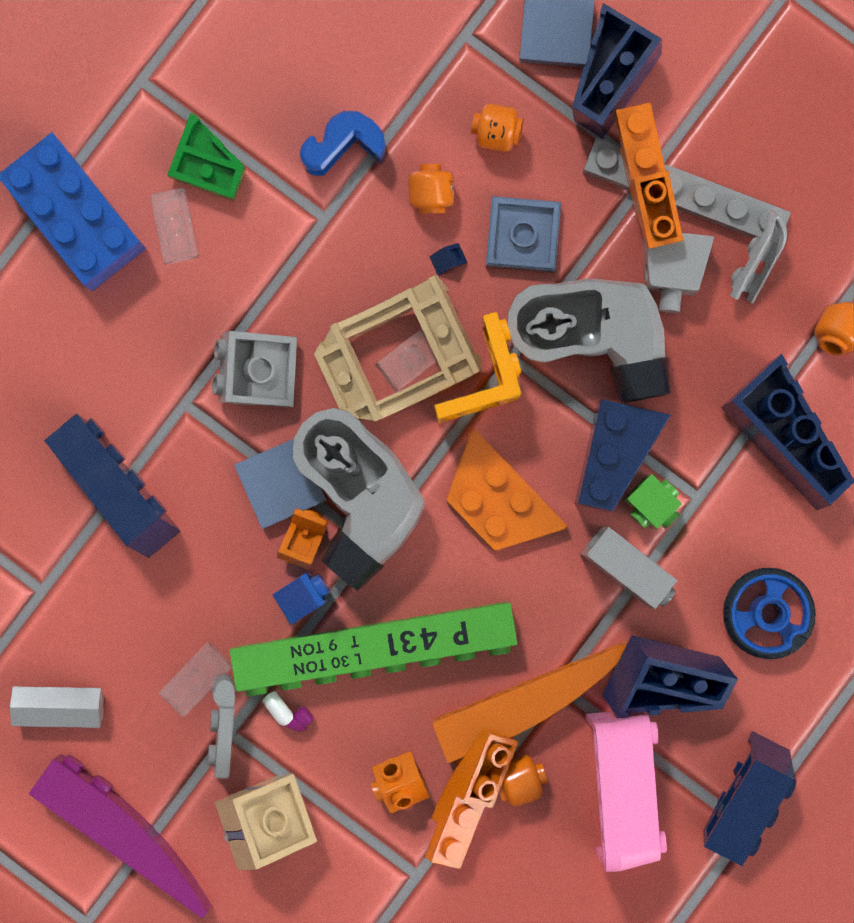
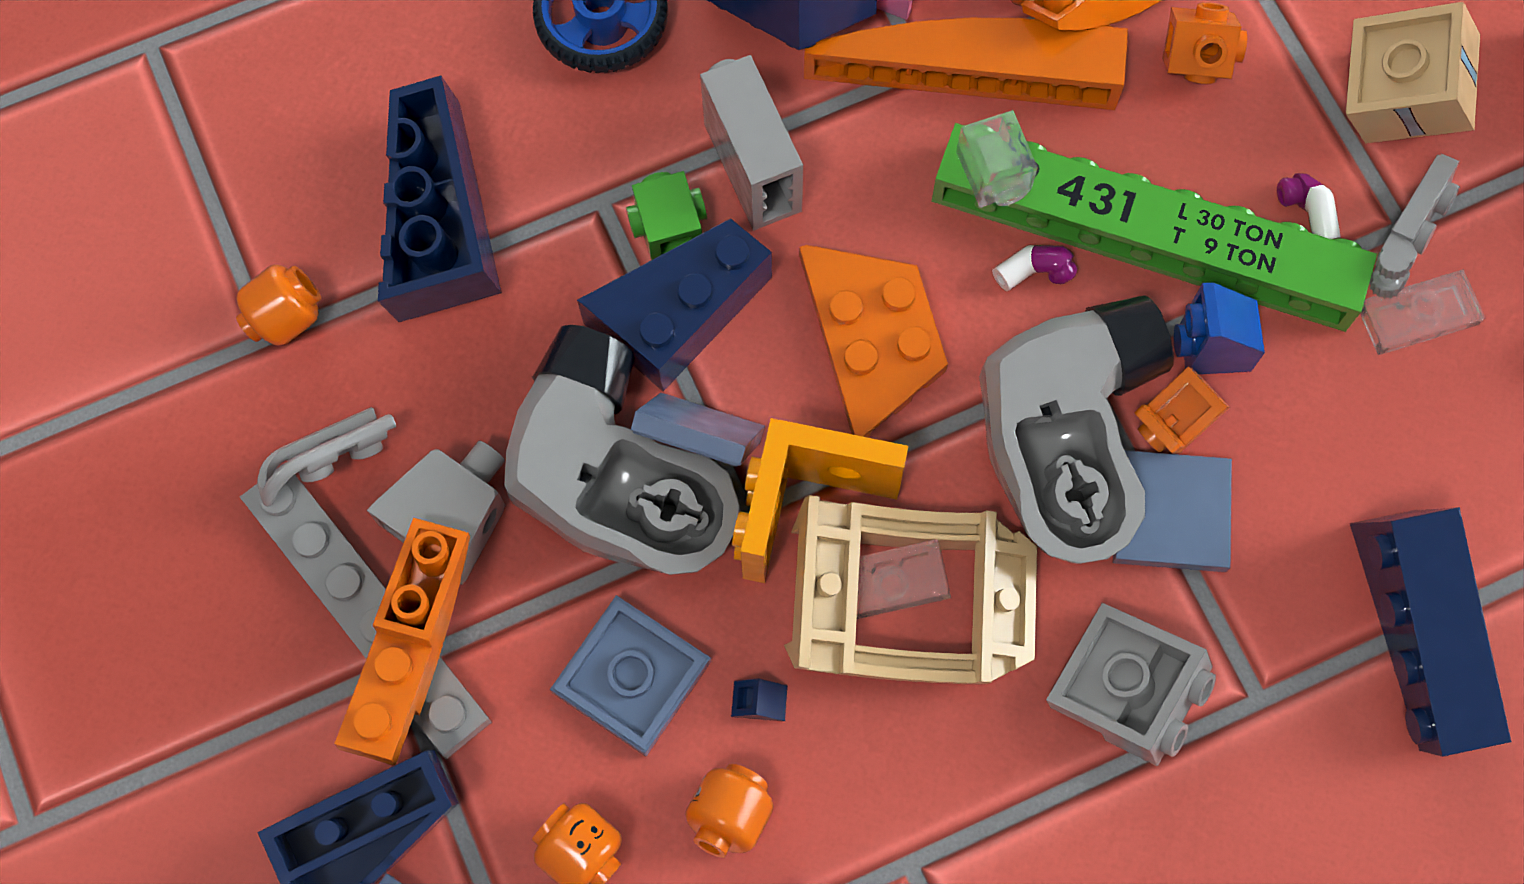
camera: 150 degrees left, 15 degrees down
none -> sand blue tile [630,393,765,466]
none -> clear brick [956,110,1038,208]
none -> arm [992,245,1077,291]

